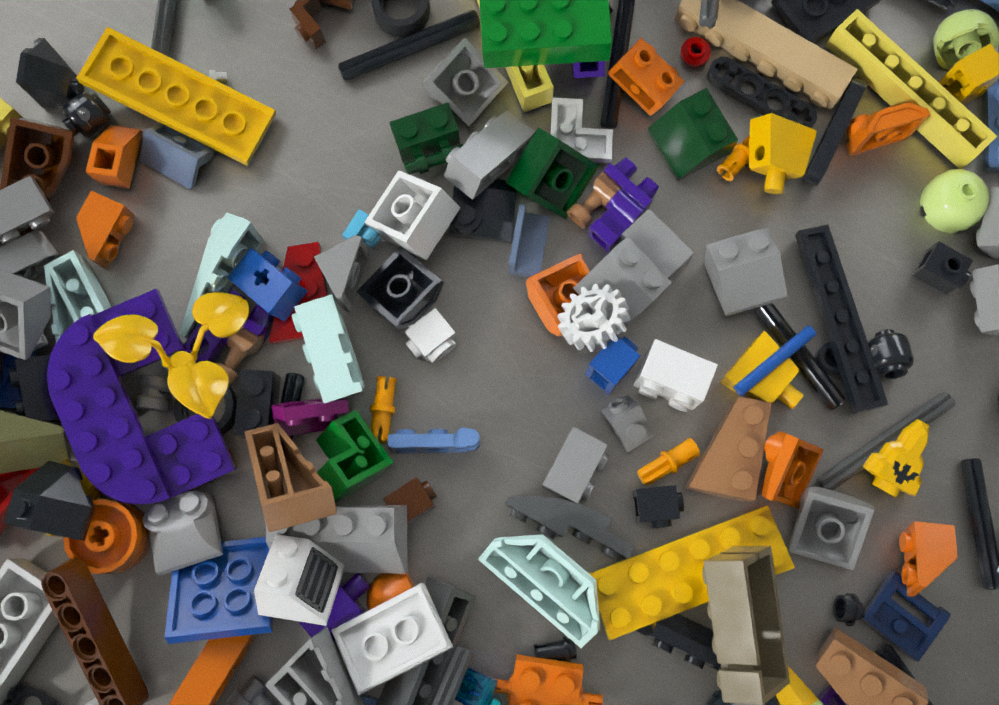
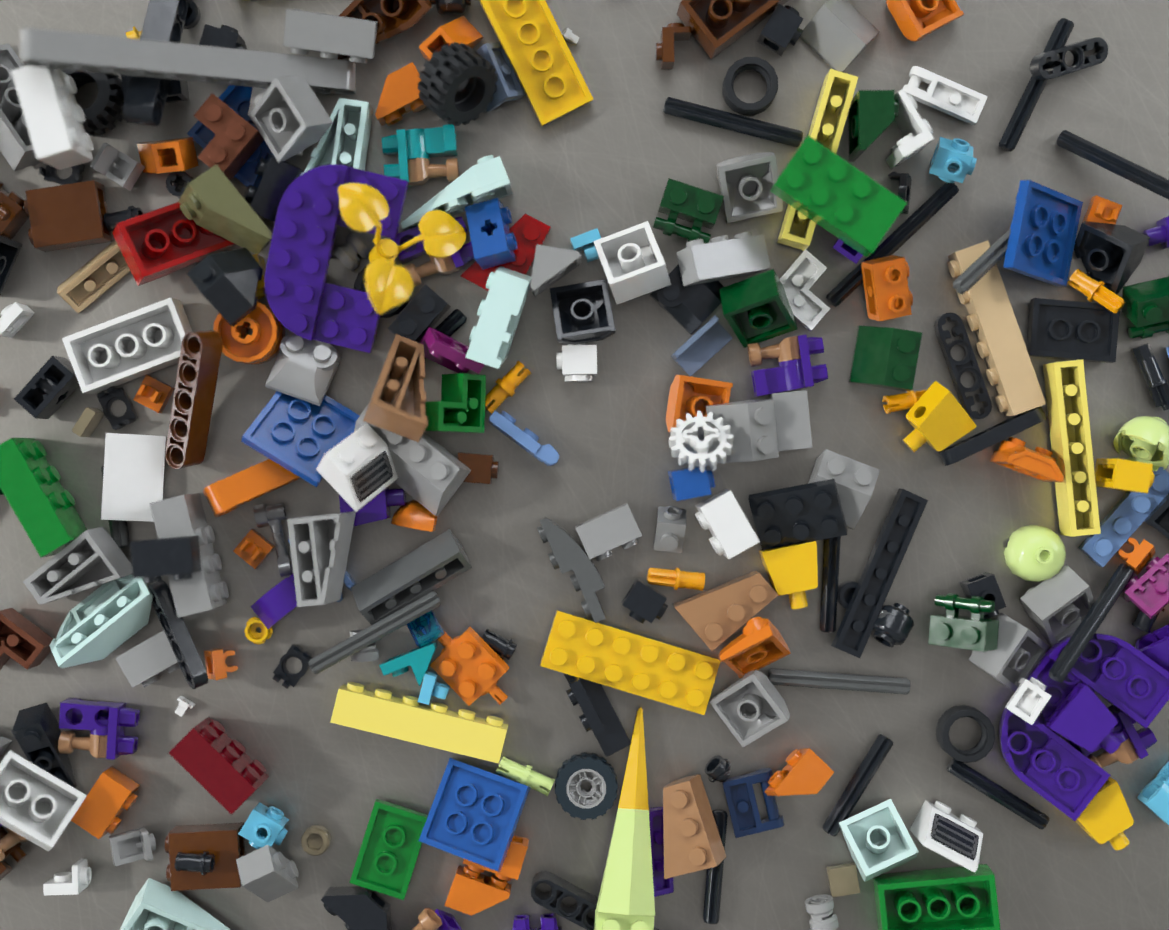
camera: 35 degrees right, 10 degrees up
white tile [331,583,453,695] -> none
light aqua wedge [478,534,600,648] -> none
red plate [680,37,711,68] -> none
dark tan piece [702,546,790,705] -> none
blue bar [733,325,816,396] -> none
yellow rock [863,419,930,498] -> none
none -> orange tile [133,375,175,413]
none -> teal hips [382,124,459,187]
none -> black tyre [418,42,498,126]
none -> black plate [748,478,847,550]
none -> brick [928,593,999,652]

